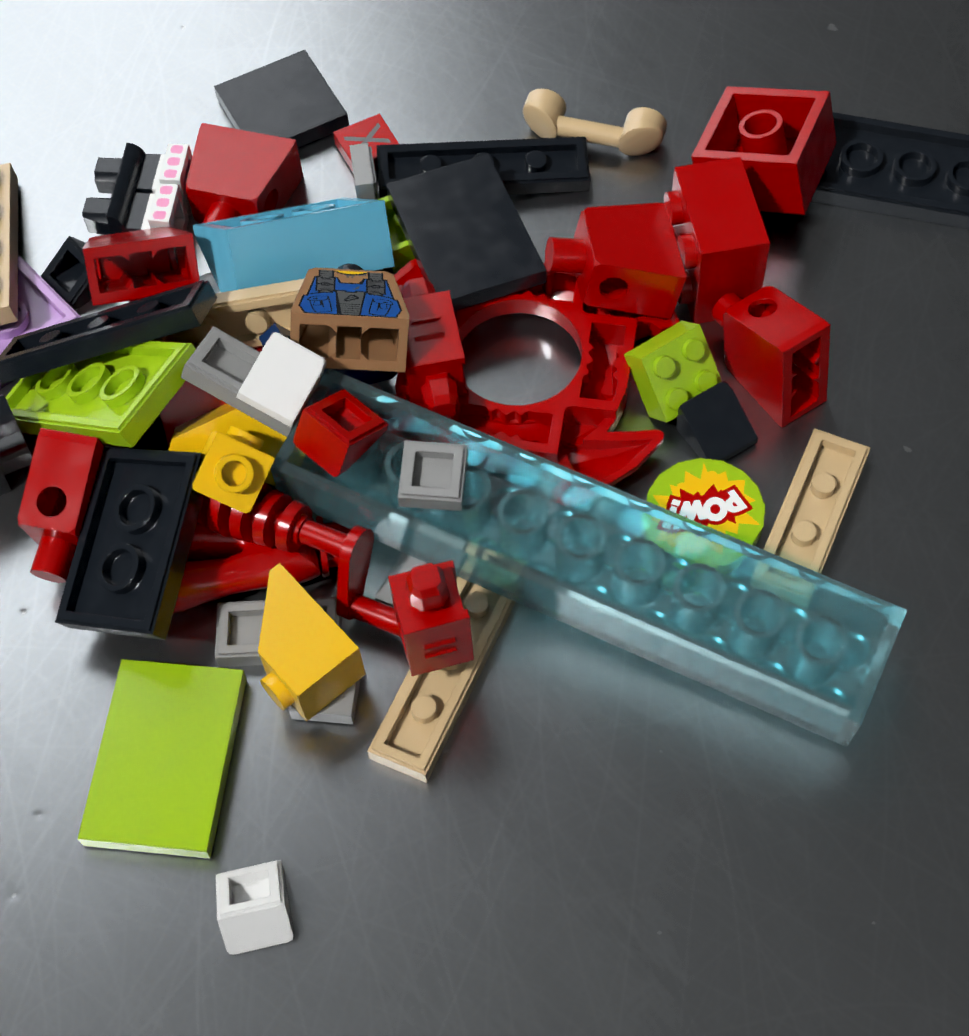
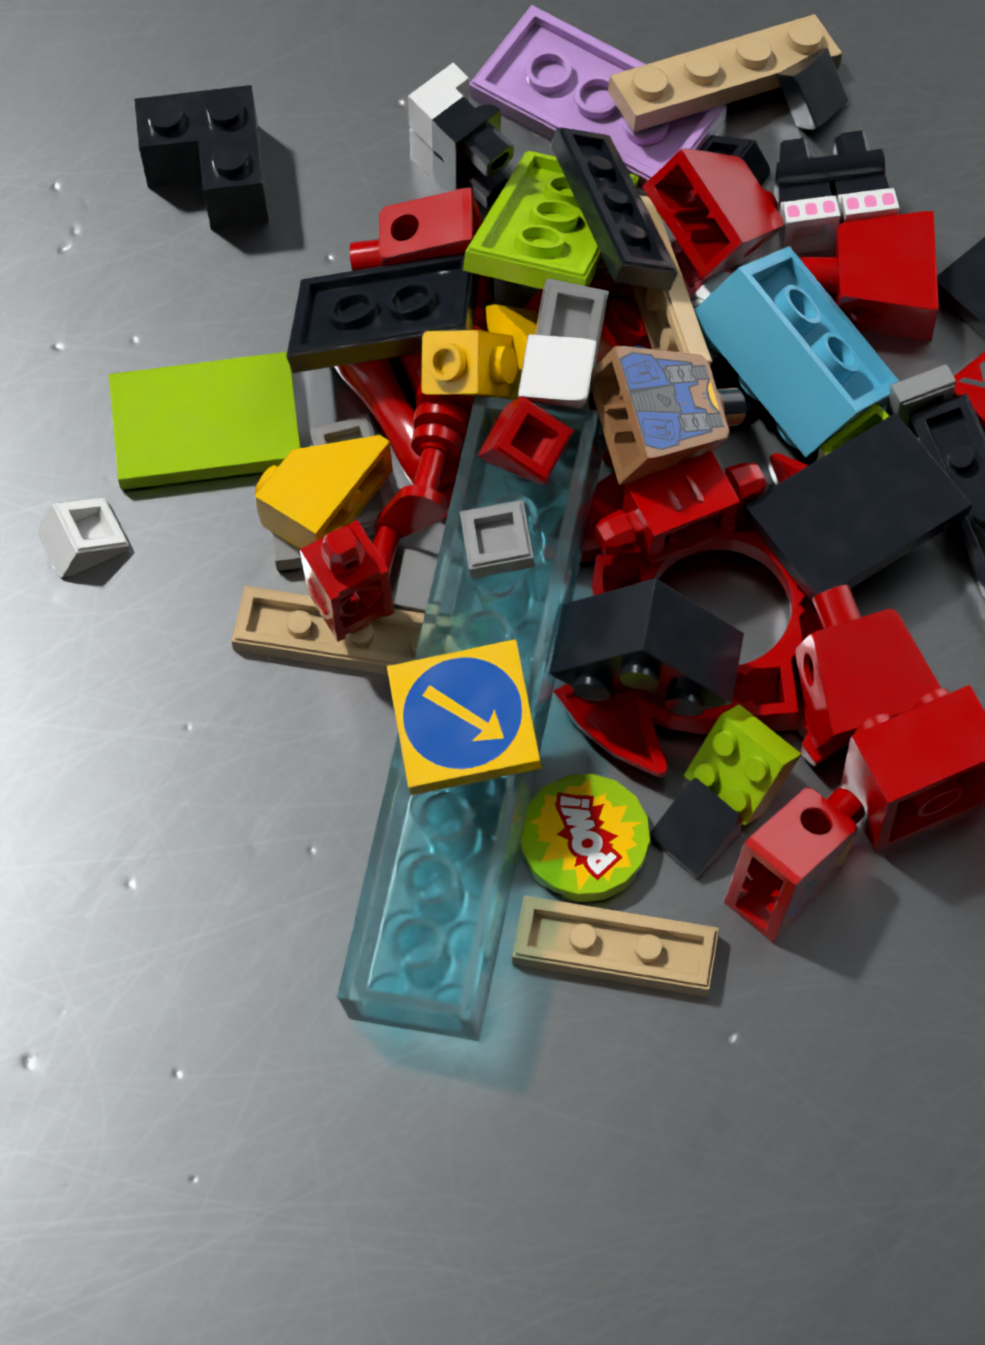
camera: 75 degrees right, 5 degrees up
none -> tile [387,639,542,796]
none -> black brick [549,578,744,716]
none -> black slope [776,48,848,130]

